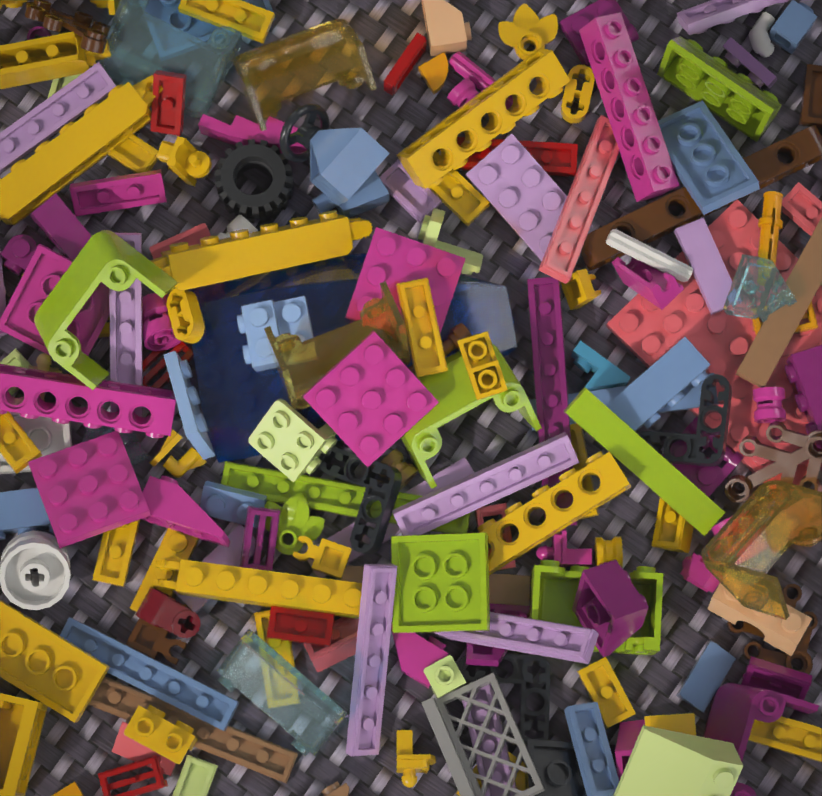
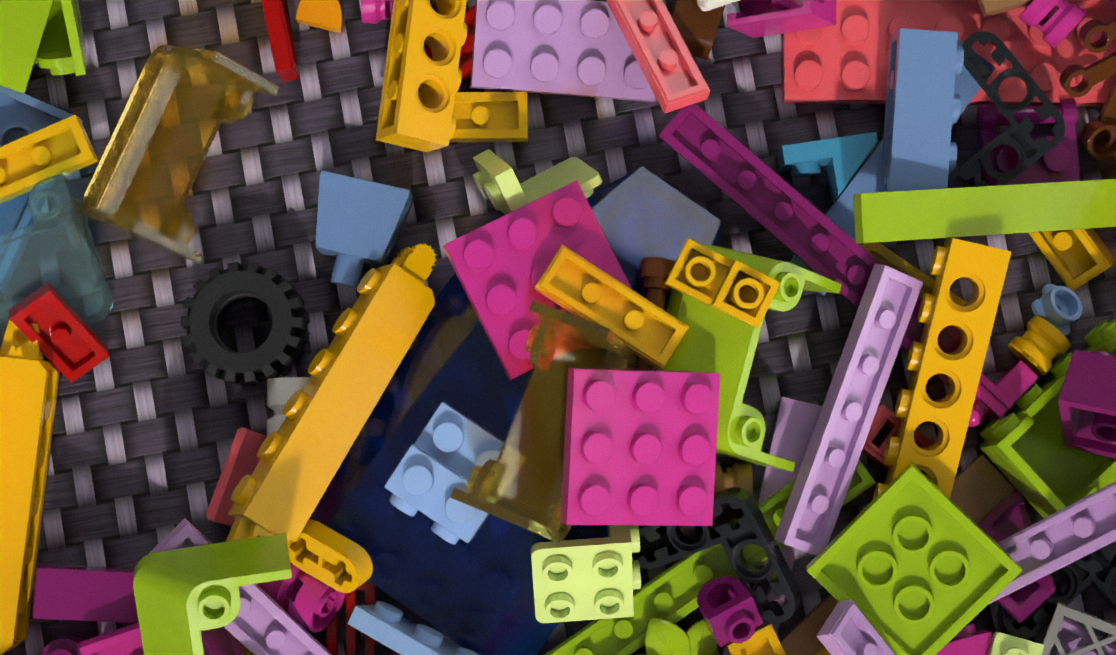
camera: 45 degrees left, 5 degrees up
dark pink plate [70,169,167,216] -> none
yellow tile [107,134,158,173] -> none
yellow hips [157,136,212,186] -> none
dark pink slope [198,114,307,153] -> none
medium blue piece [280,104,390,206] -> none
lavender tile [379,159,442,224] -> none
yellow tile [560,269,601,310] -> none
none -> magenta plate [697,576,763,647]
none -> light blue plate [1031,284,1082,336]

